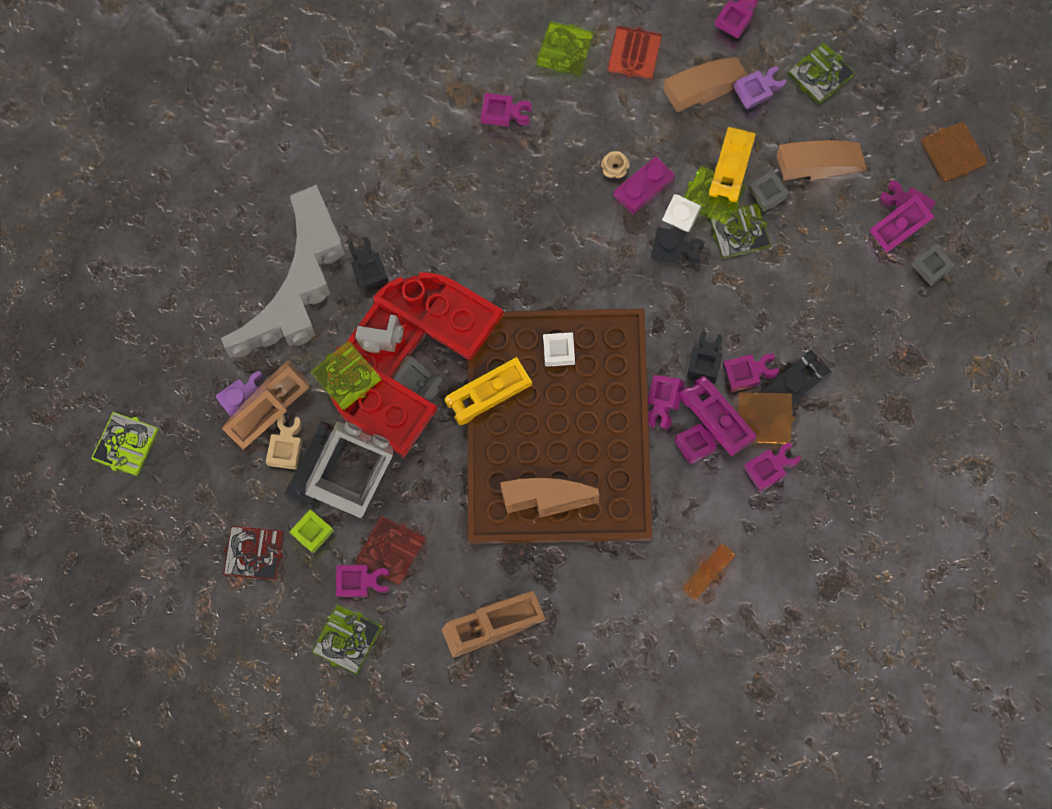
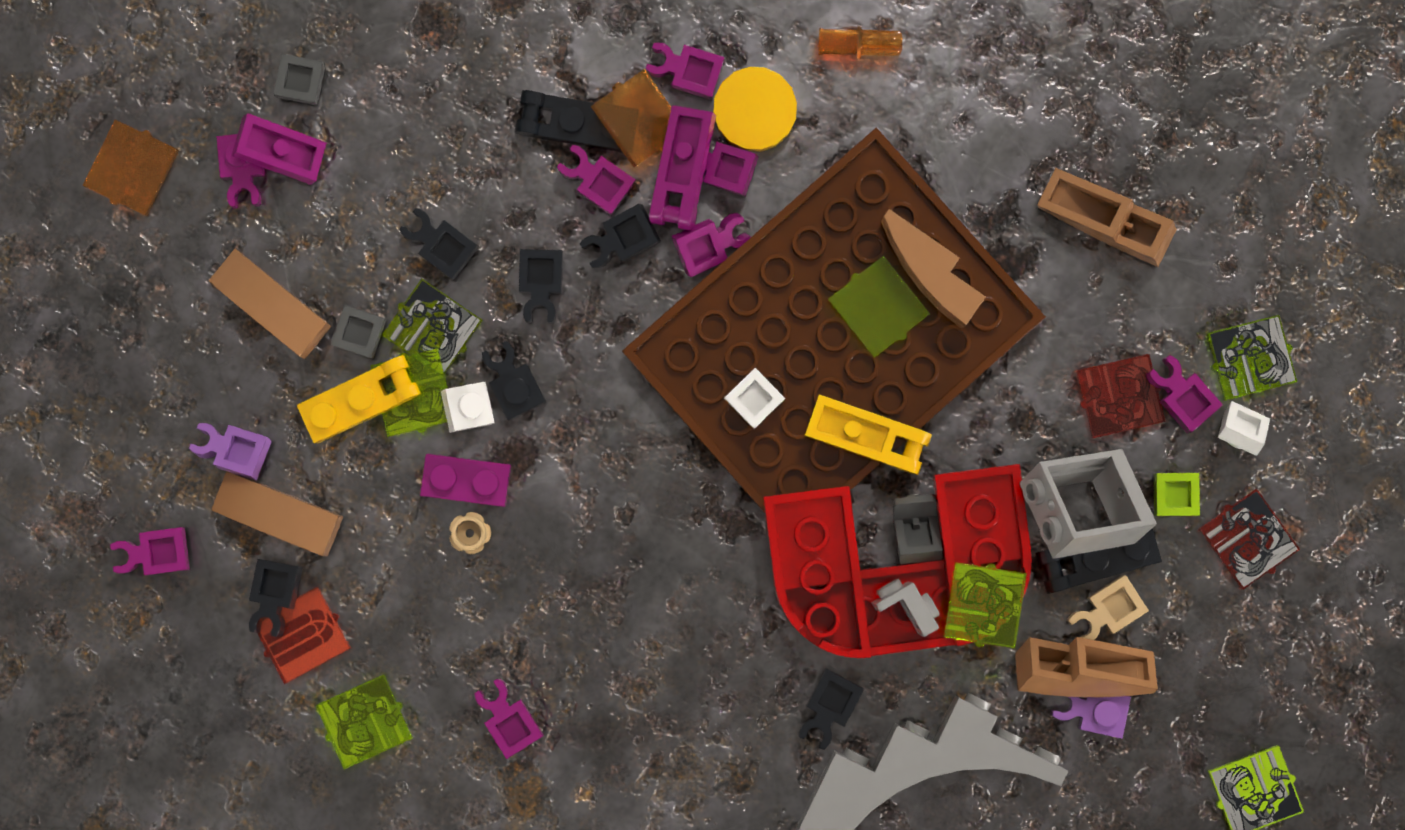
camera: 135 degrees left, 15 degrees up
piece [787,42,856,104] -> none
none -> black plate [249,559,303,637]
none -> black plate [399,208,479,281]
none -> black plate [519,249,563,324]
none -> yellow tile [713,67,797,152]
none -> clear neon green piece [828,256,930,358]
none -> white plate [1218,401,1270,456]

